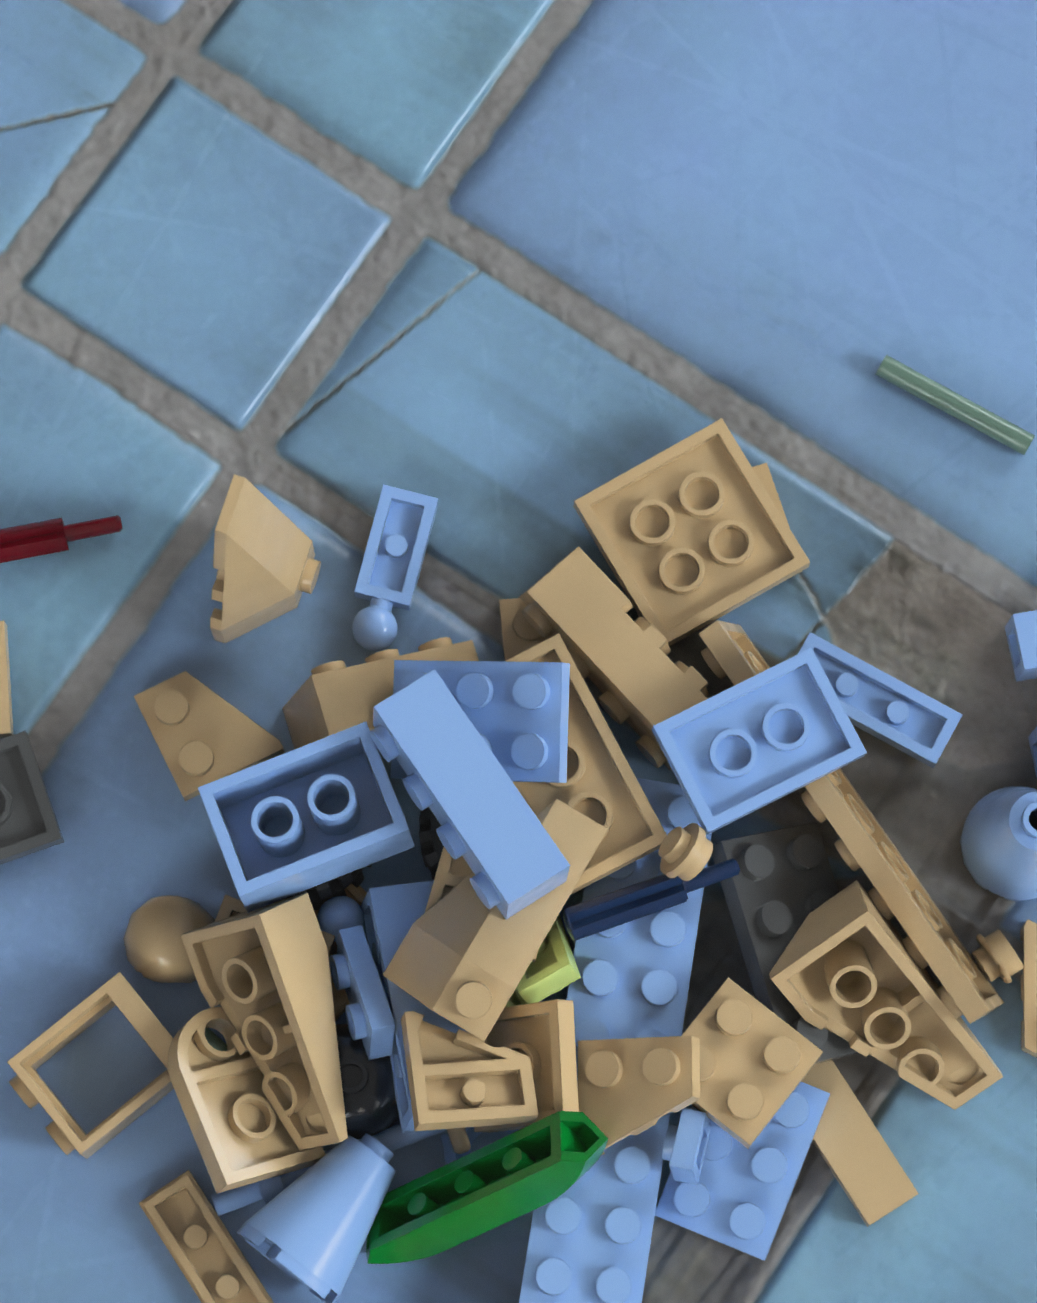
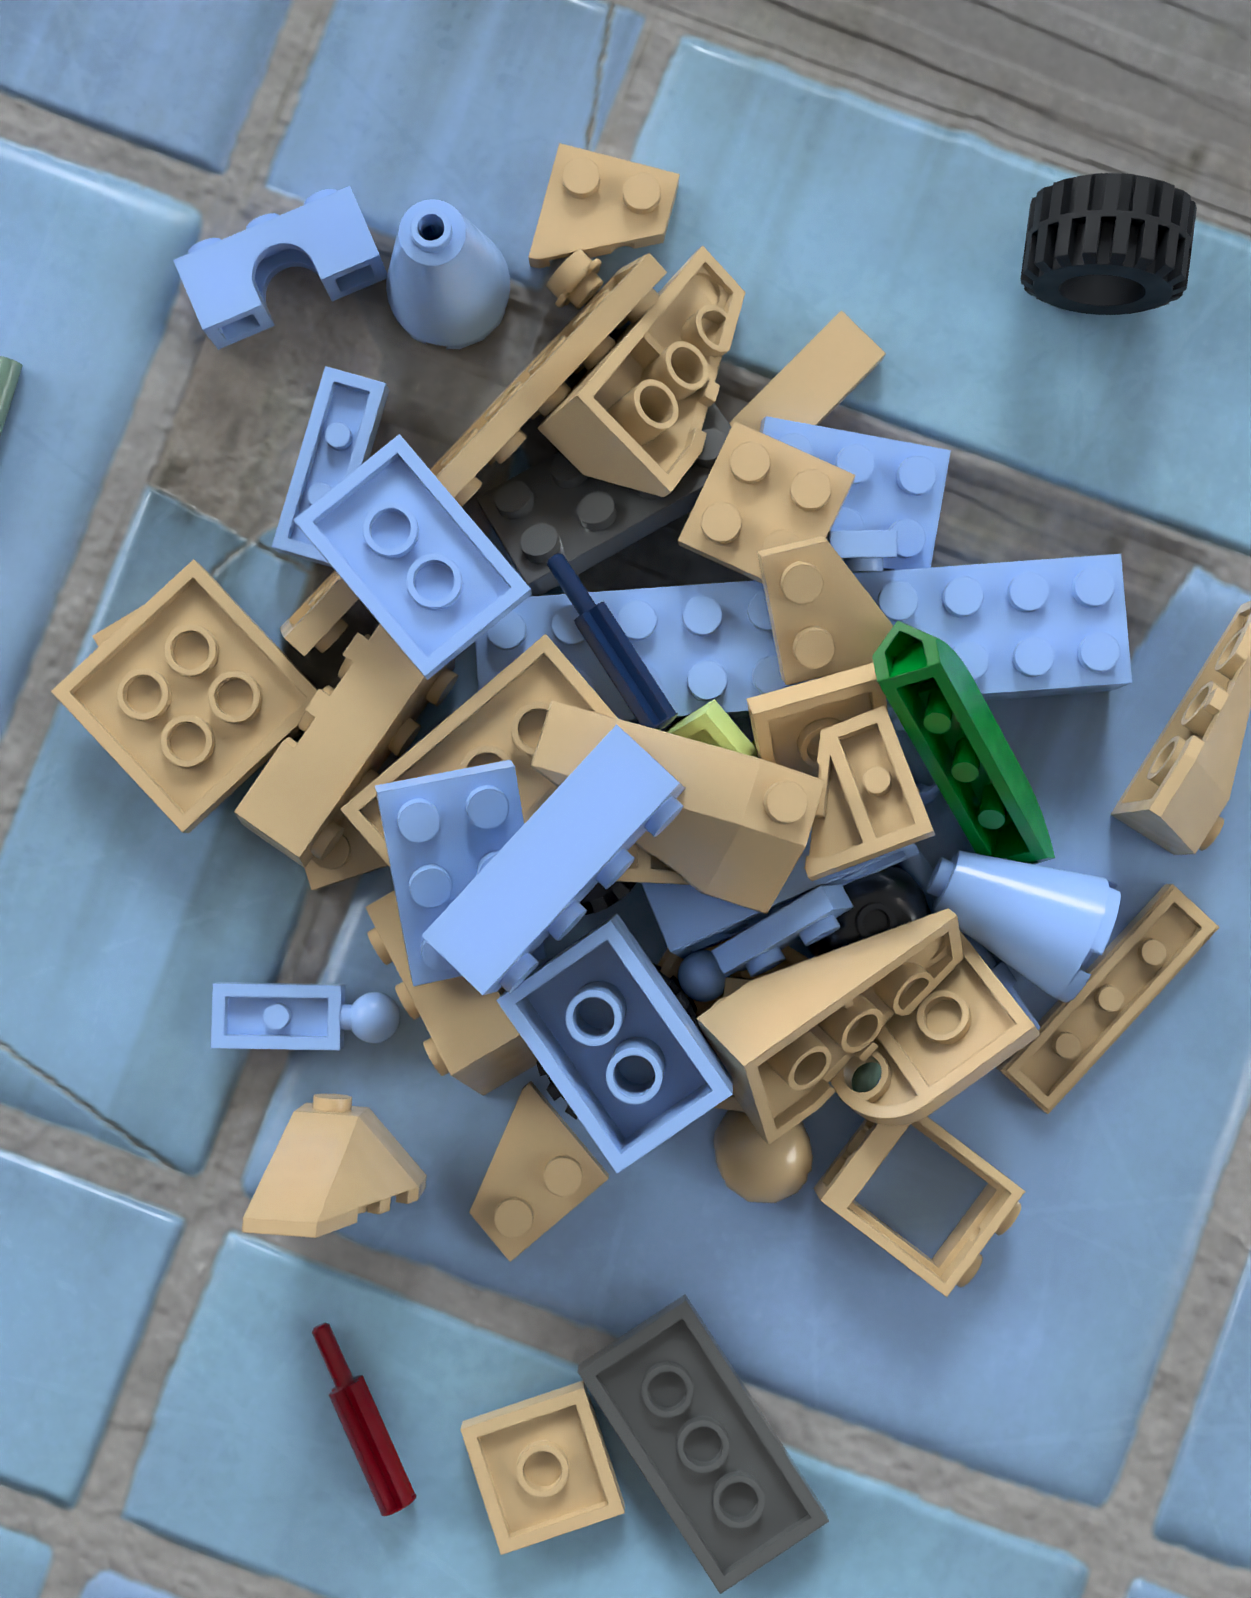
camera: 100 degrees left, 10 degrees up
tan plate [658,823,713,881] -> none

